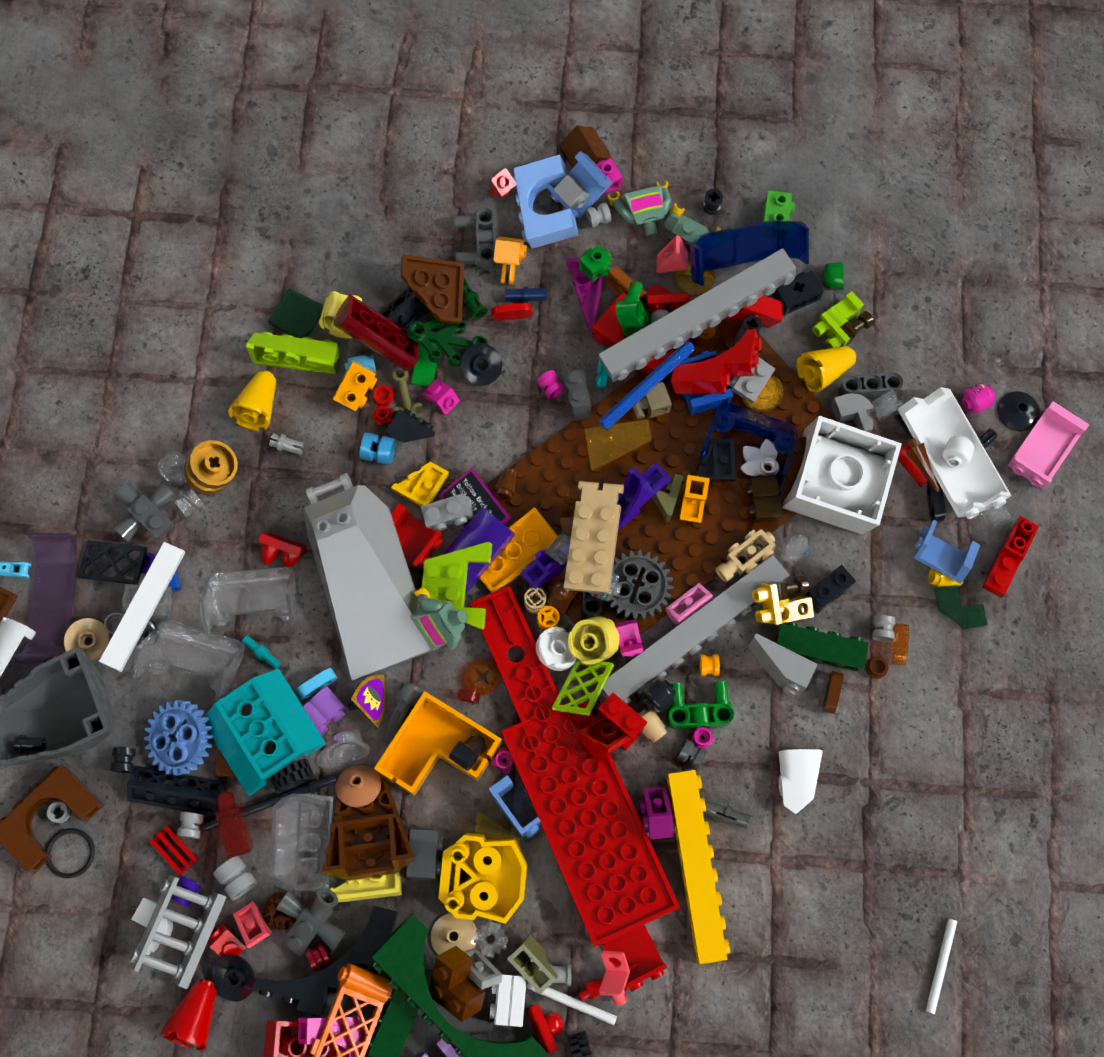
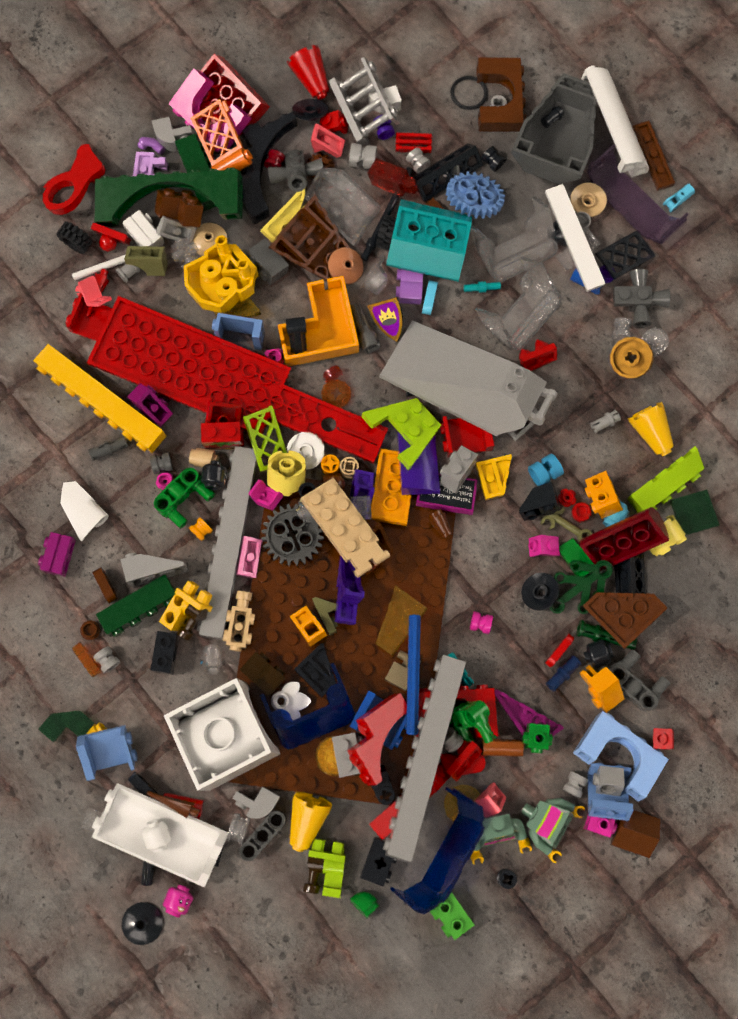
camera: 135 degrees right, 5 degrees up
sand green torso [410,587,467,652] -> none
dark grey brick [565,369,592,421] -> none
red slope [982,516,1039,598] -> none
bright pink panel [1007,401,1089,489] -> none
none -> magenta brick [38,532,76,577]
none -> black head [583,640,614,668]

